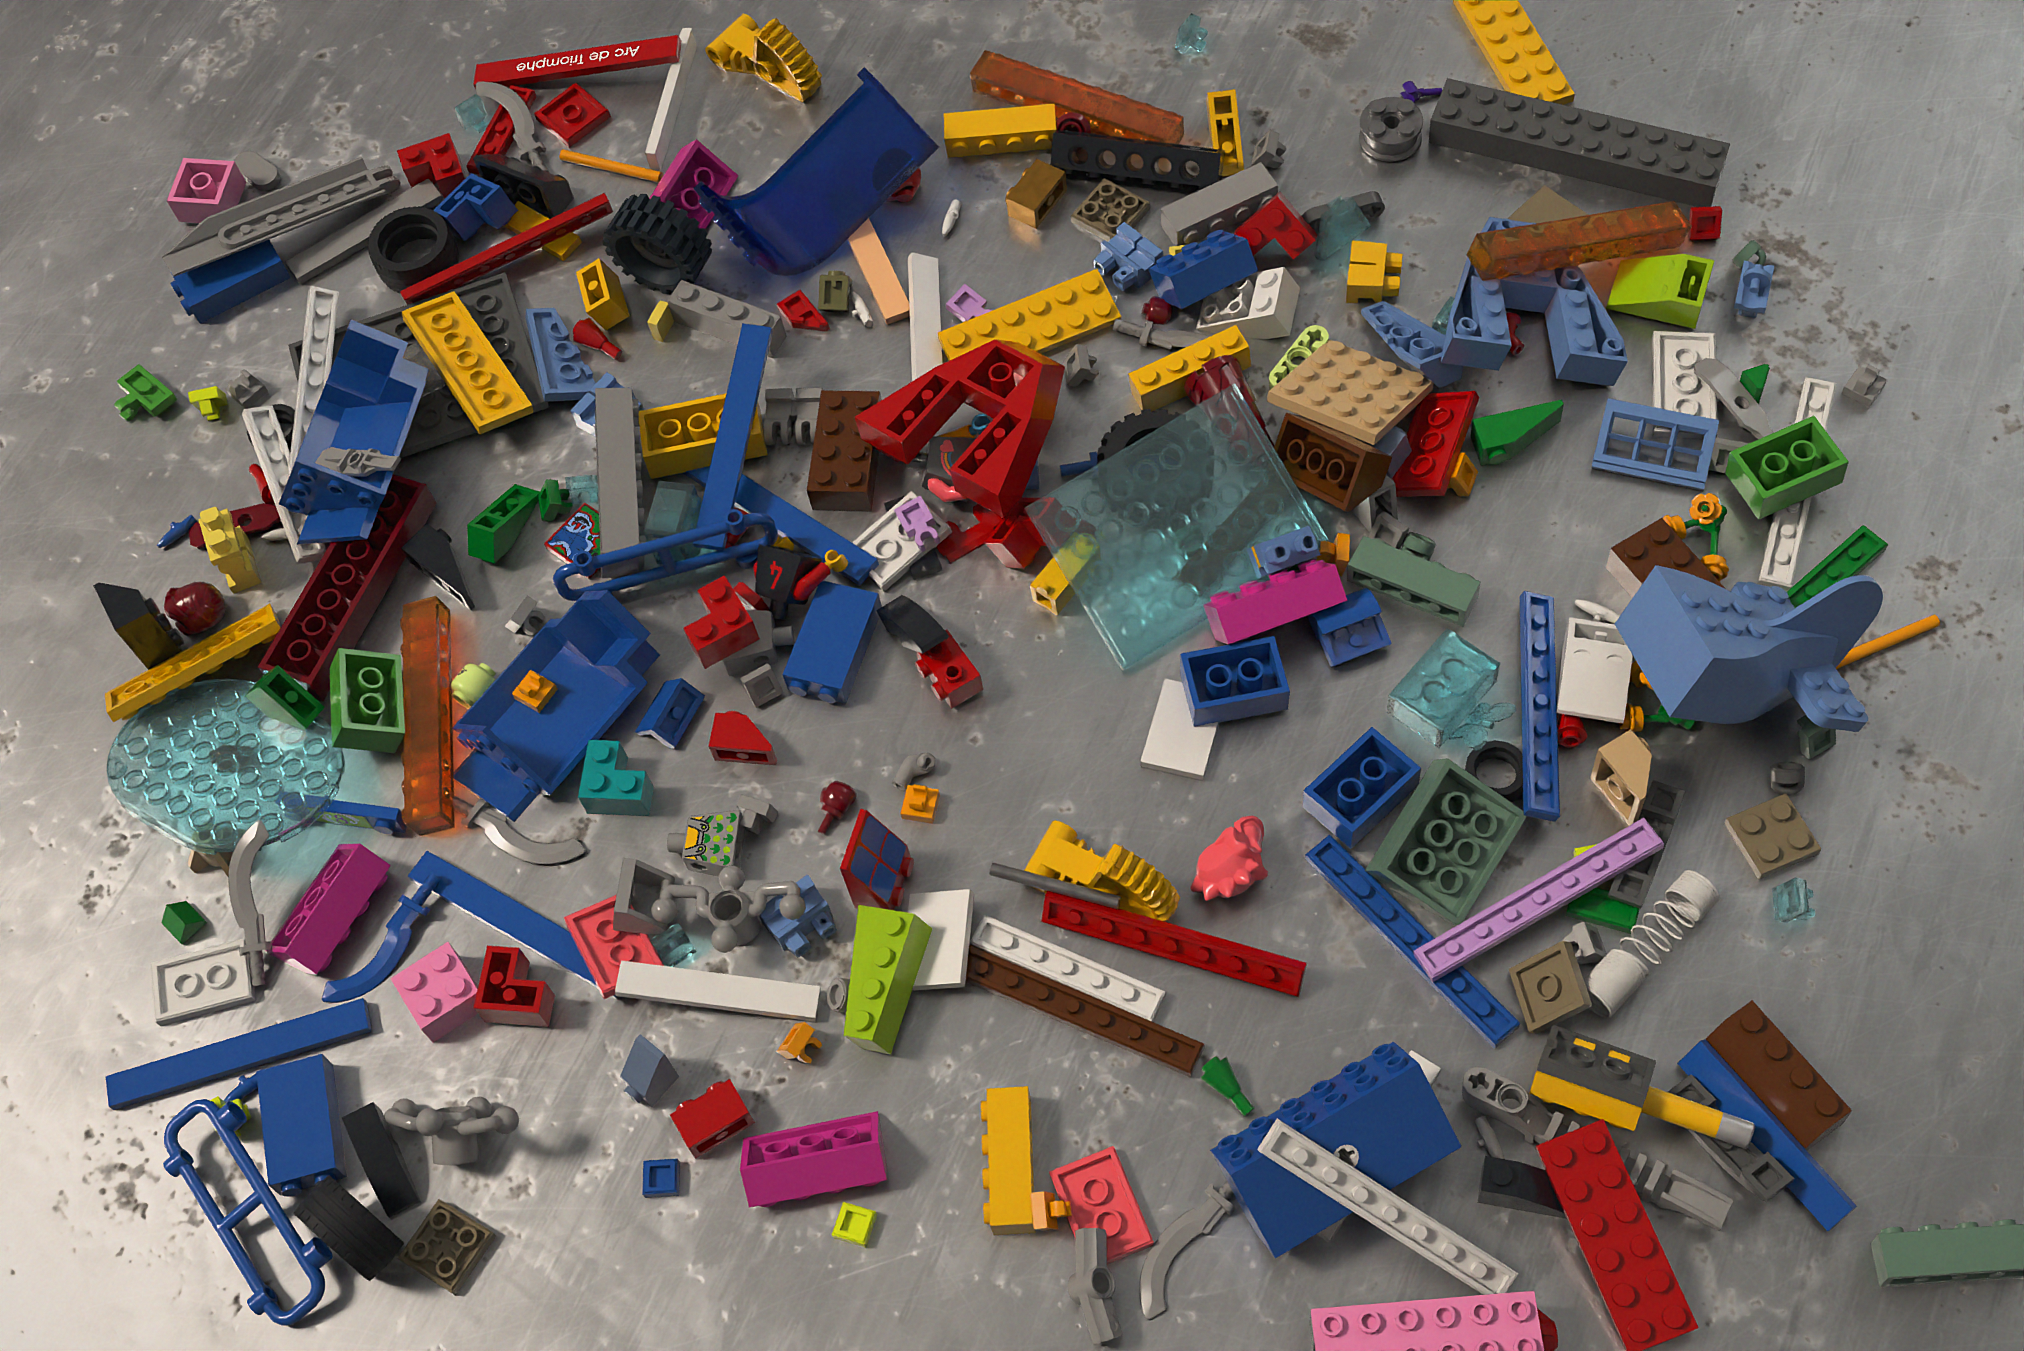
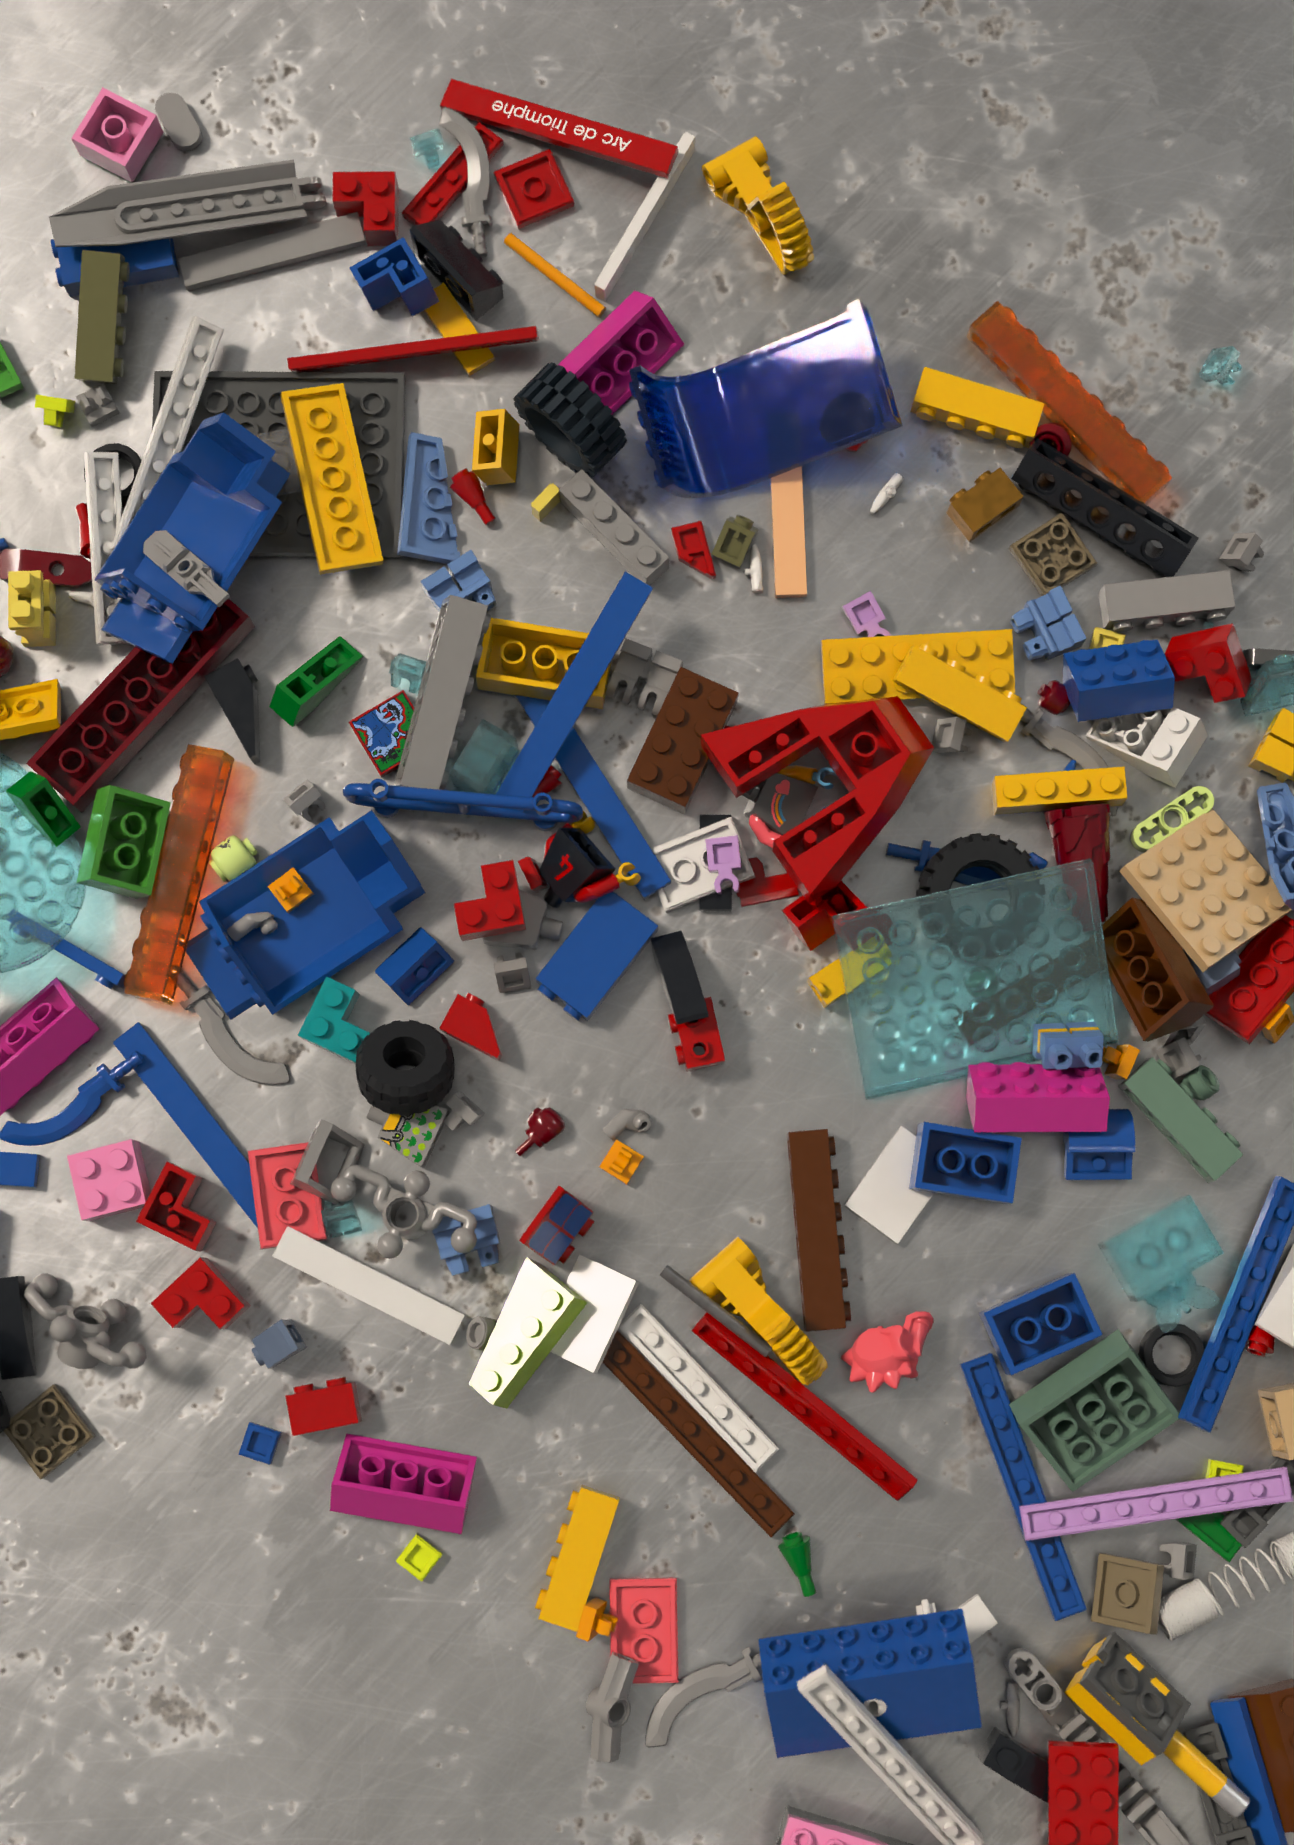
camera: 10 degrees right, 20 degrees up
black tyre [368,206,459,294] -> none
green tile [538,479,573,521] -> none
light orange tile [776,1022,822,1063] -> none
white tile [908,252,942,381] -> none
yellow slope [1206,89,1244,177] -> none
none -> olive brick [74,250,130,384]
none -> red brick [150,1257,250,1329]
none -> light grey arm [227,912,278,941]
none -> black tyre [356,1020,455,1116]
none -> reddish brown brick [786,1129,851,1332]
none -> yellow brick [892,644,1027,742]

